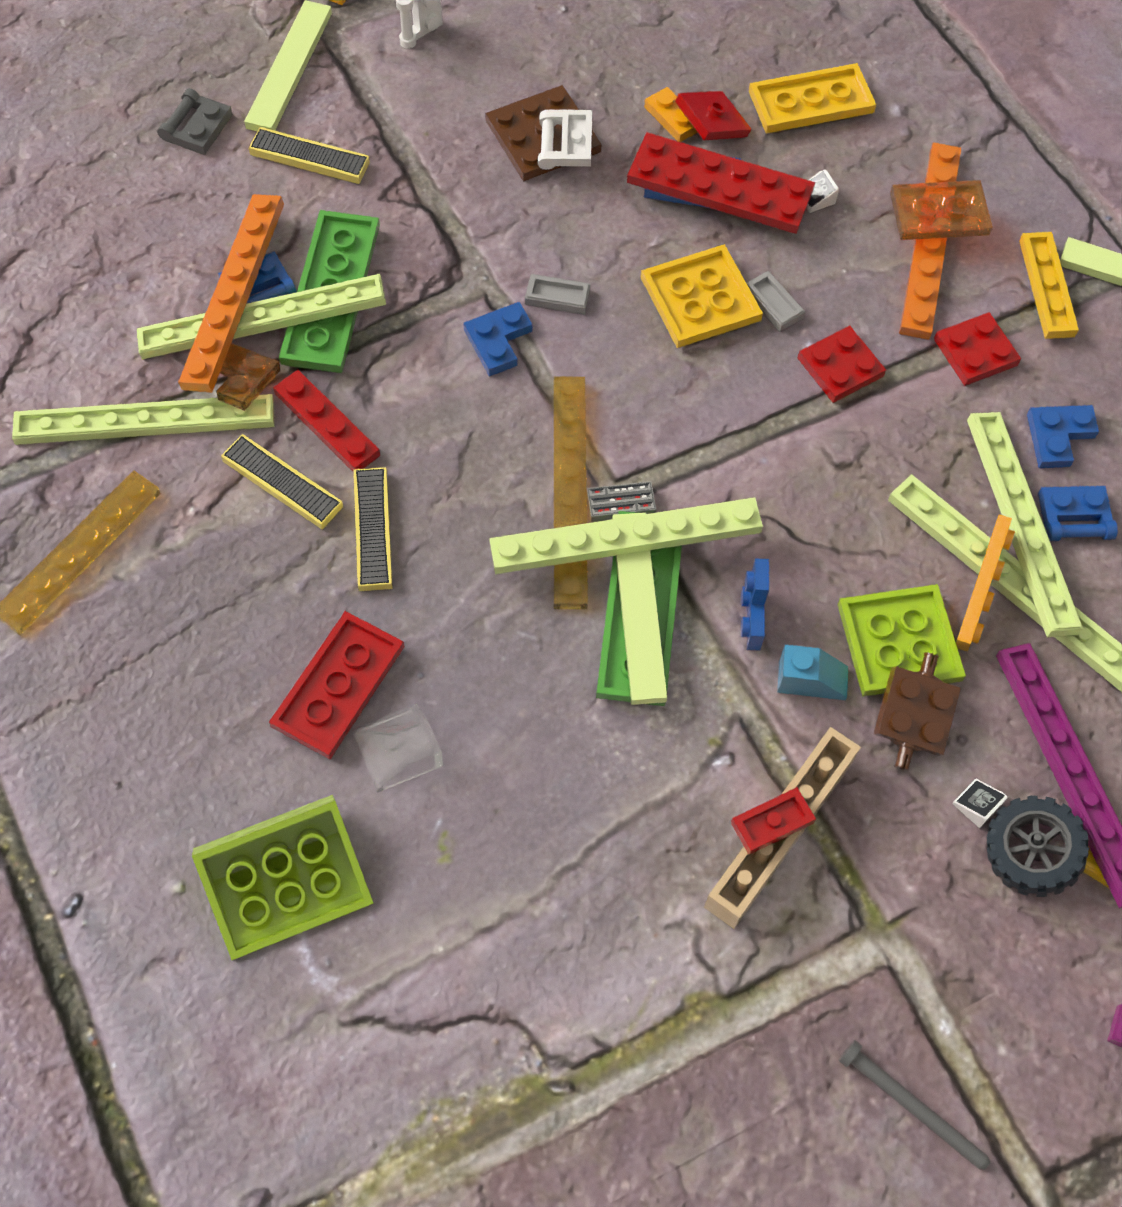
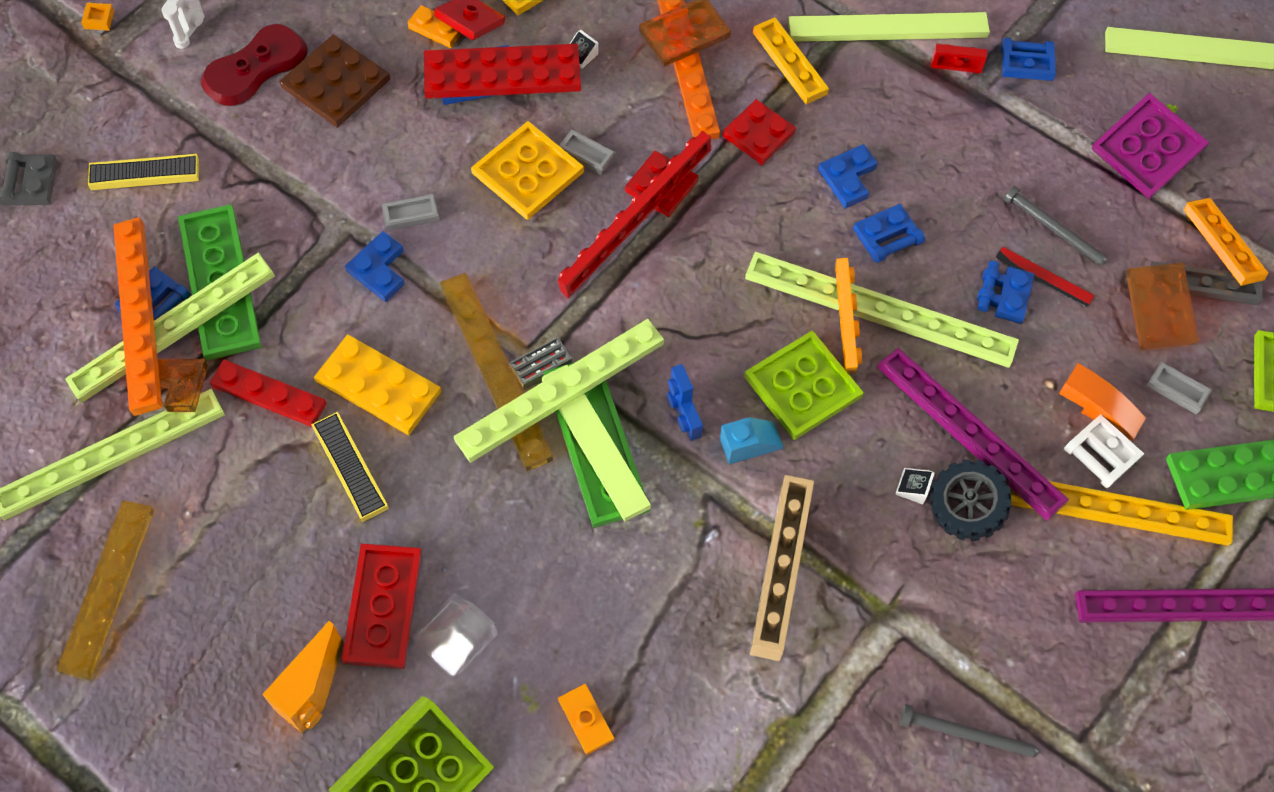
camera: 25 degrees left, 0 degrees up
tile [221,434,343,530] -> none
yellowish green tile [244,0,332,131] -> none
white plate [538,110,592,169] -> none
red plate [731,787,816,855] -> none
reddish brown plate [874,652,961,771] -> none
yellowish green tile [967,412,1083,637] -> none
none -> dark red plate [200,24,308,106]
none -> light orange slope [262,621,344,734]
none -> yellow plate [314,334,442,436]
none -> red plate [558,131,711,298]
none -> light orange plate [558,683,614,756]

